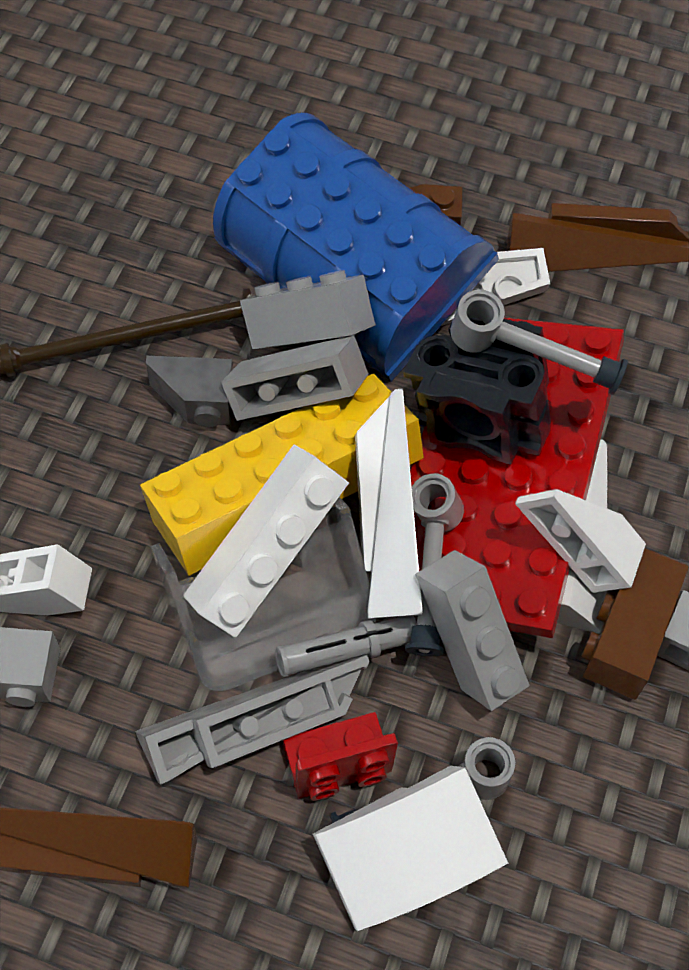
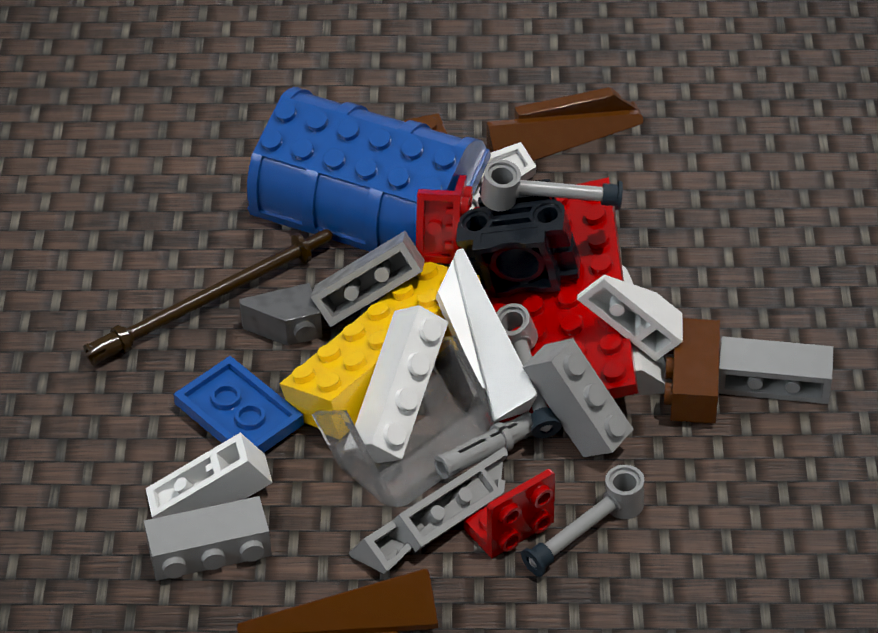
camera: 15 degrees left, 15 degrees down
light grey brick [240,270,375,349] -> none
white slope [313,766,508,931] -> none
none -> blue plate [173,356,304,453]
none -> red bracket [416,175,473,264]

